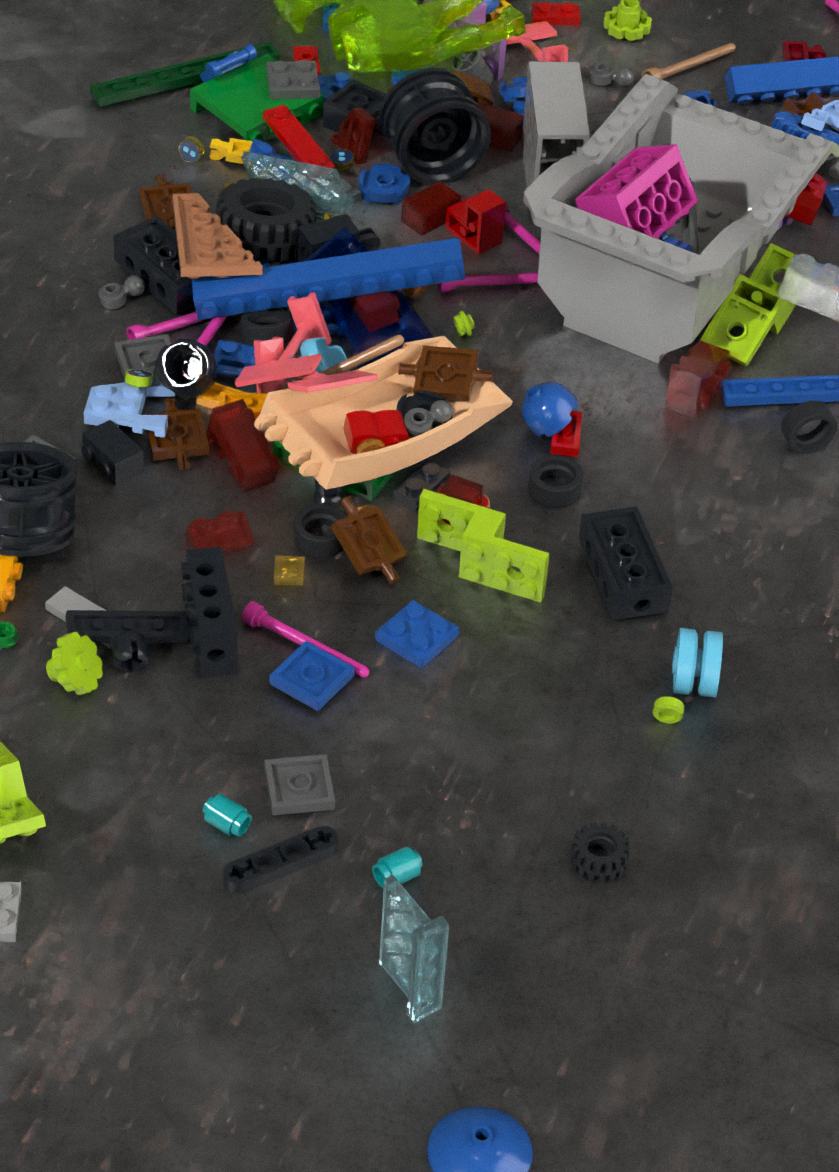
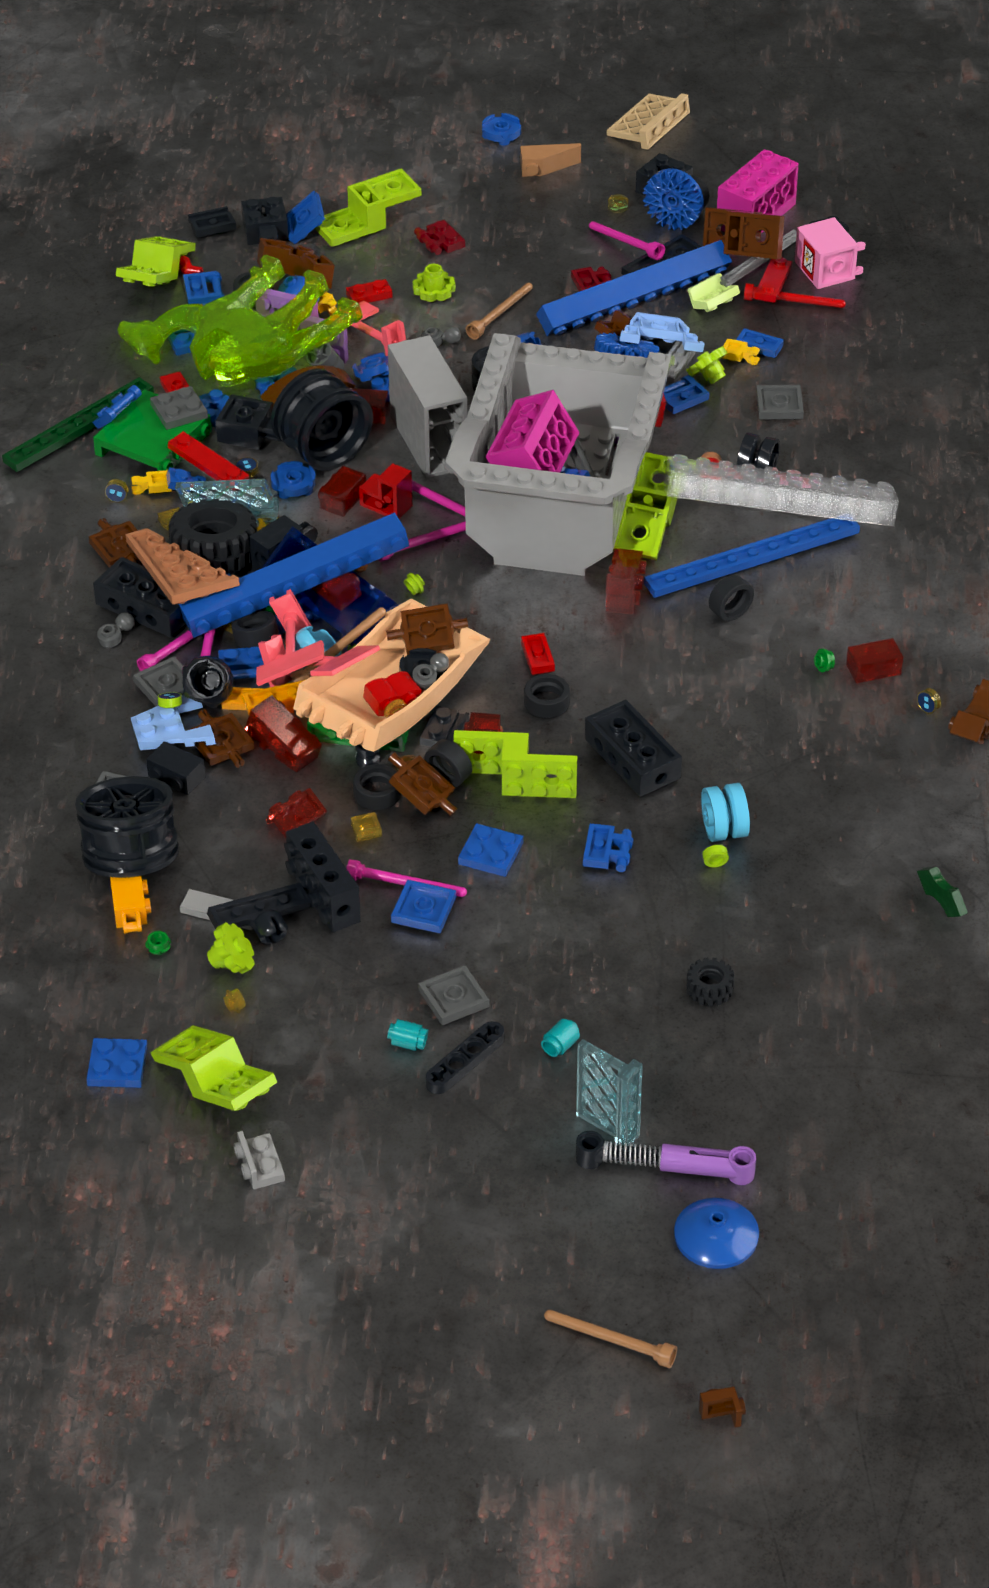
camera: 15 degrees left, 0 degrees up
clear red wing [330,107,375,165] -> none
blue cylinder [522,382,578,438] -> none
none -> clear yellow plate [223,988,246,1013]
none -> black tyre [424,739,472,788]
none -> piece [576,1131,756,1185]
none -> blue plate [583,823,633,872]

